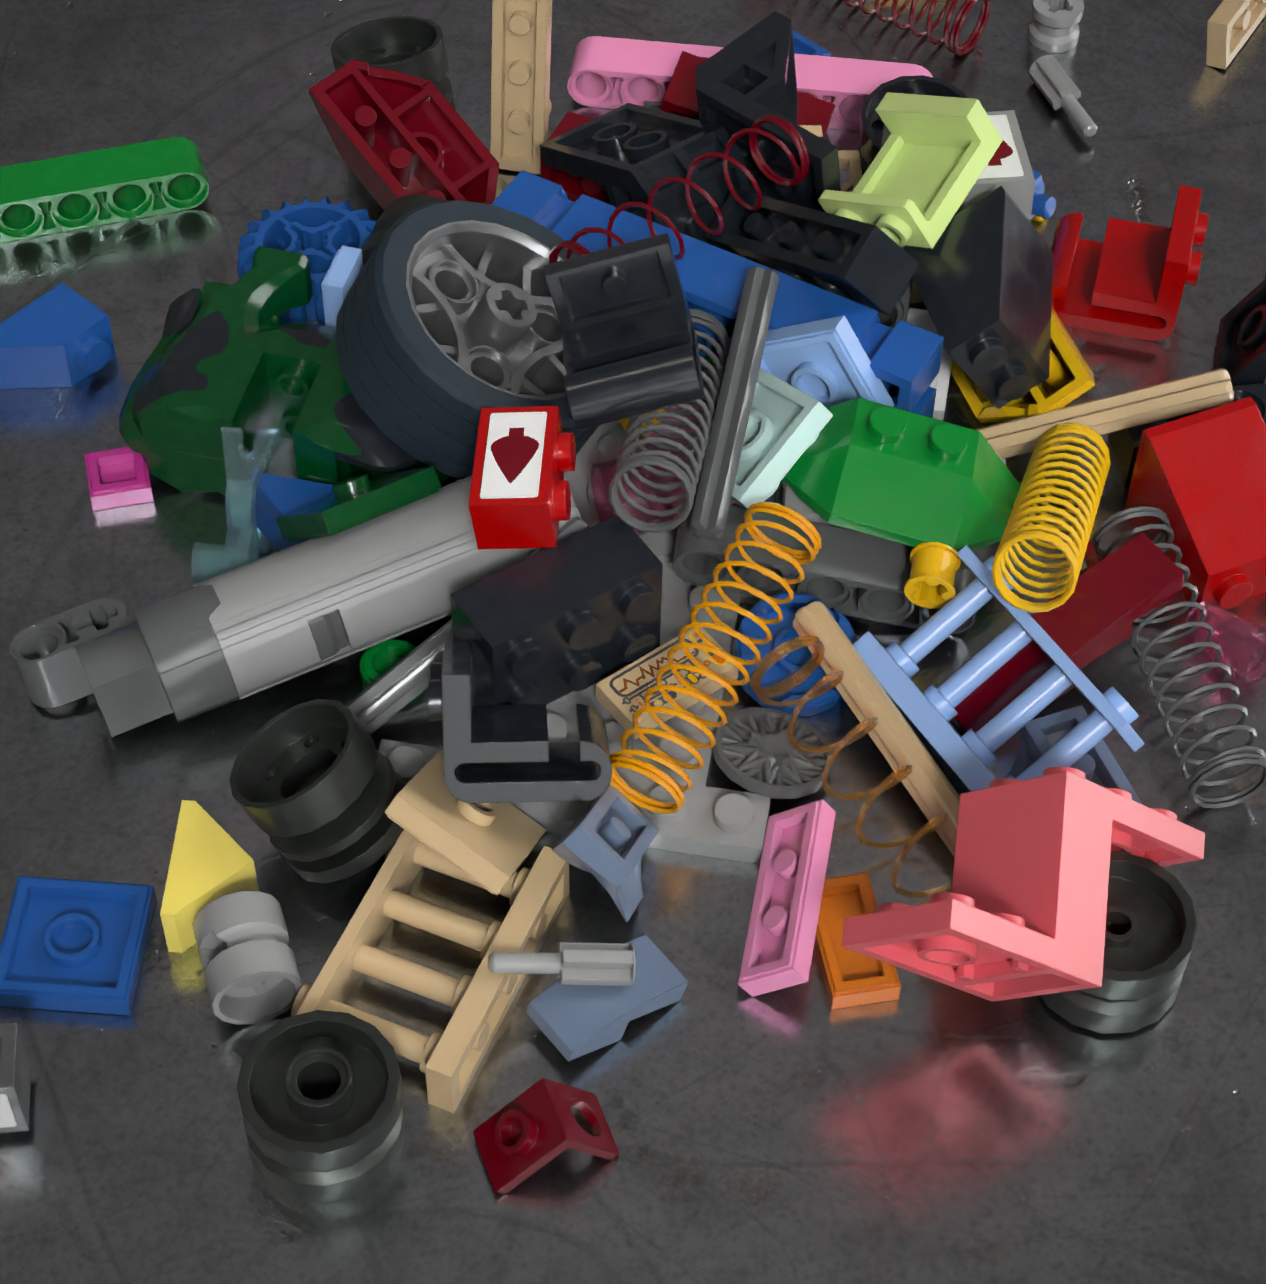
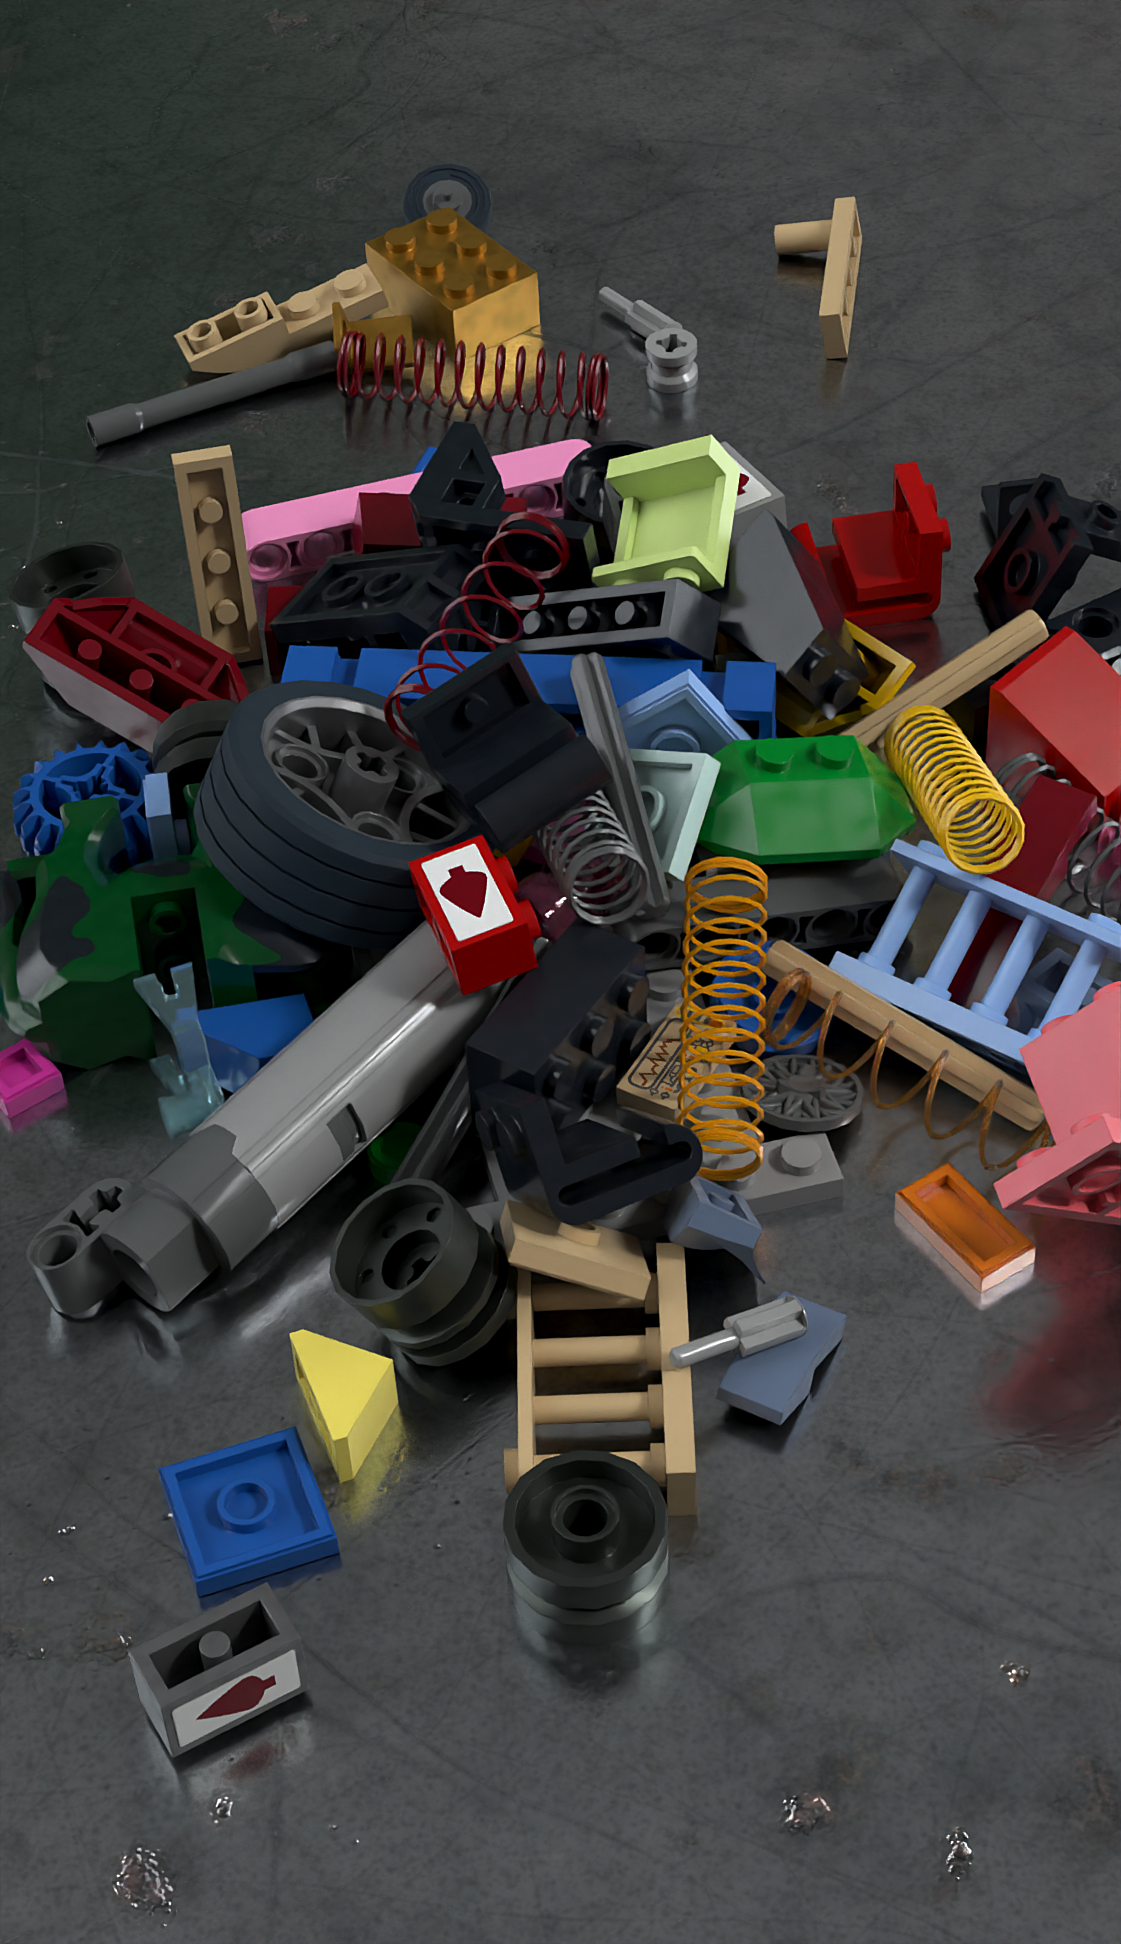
camera: 20 degrees left, 5 degrees down
light grey wheel [192,891,302,1025] -> none
dark green plate [275,466,441,541] -> none
dark red bracket [473,1078,619,1194] -> none
bright pink tile [738,799,836,997] -> none
yellow axle [904,542,961,609] -> none
light grey axle [1029,55,1098,137] -> none

